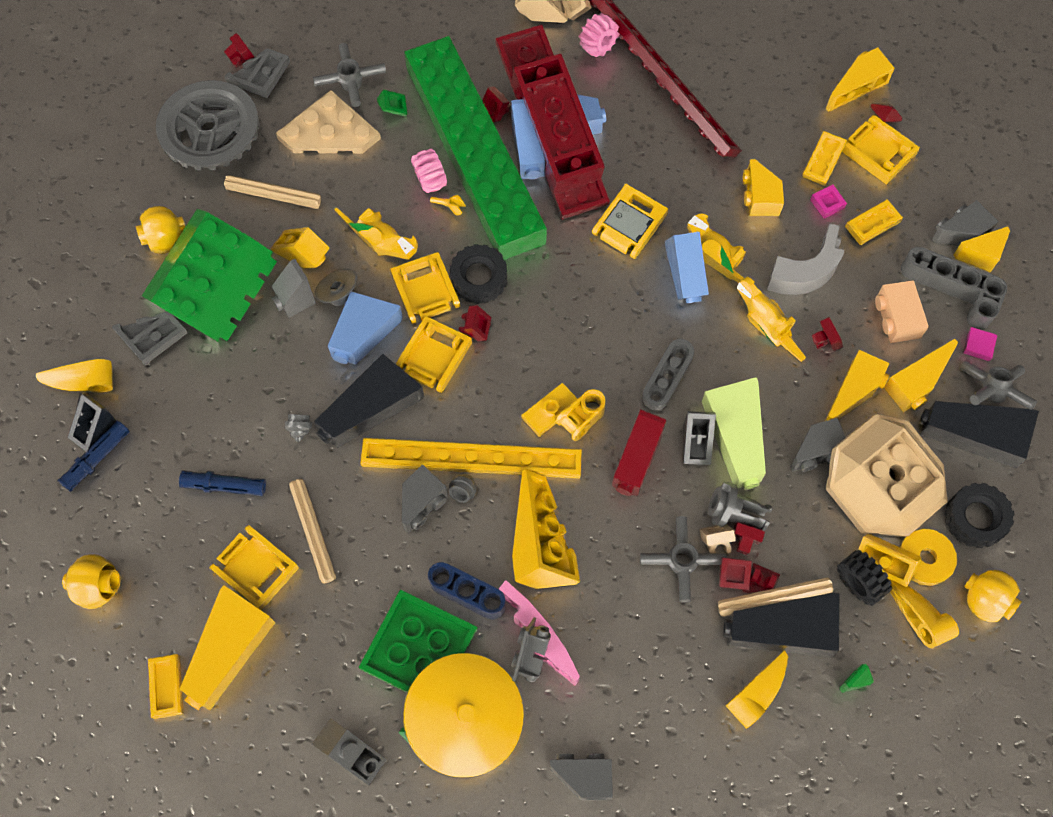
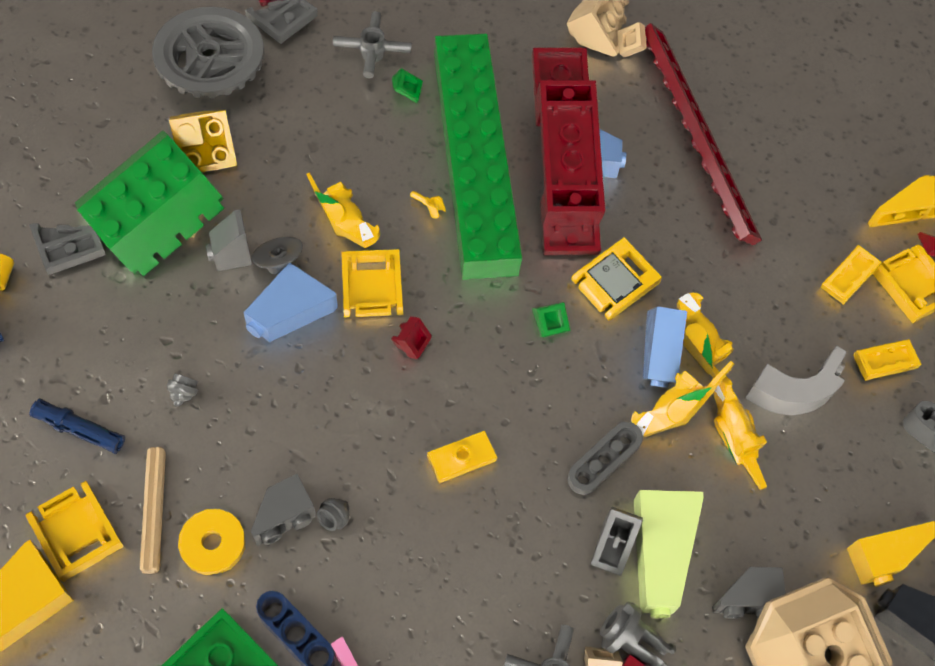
camera: 10 degrees right, 5 degrees down
yellow plant [135,206,185,254] -> none
tan axle [224,175,322,209] -> none
yellow slope [270,227,330,268] -> none
tan plate [276,90,381,154] -> none
black slope [314,354,424,448] -> none
yellow tile [360,438,582,479] -> none
yellow container [396,316,472,393] -> none
bright pink gear [411,149,447,193] -> none
black tyre [450,244,507,304] -> none
dark red tile [482,86,511,122] -> none
medium blue slope [511,99,545,180] -> none
yellow wedge [512,469,580,589] -> none
yellow piece [555,389,606,441] -> none
bright pink gear [578,14,620,57] -> none
dark red slope [612,409,667,497] -> none
yellow slope [743,159,784,216] -> none
dark pink tile [810,185,847,219] -> none
dark red tile [812,317,843,351] -> none
yellow slope [825,350,890,421] -> none
light nougat brick [875,280,929,343] -> none
none -> yellow slope [169,110,237,172]
none -> yellow tile [178,509,246,575]
none -> green slope [532,302,570,337]
none -> yellow animal [631,361,735,437]

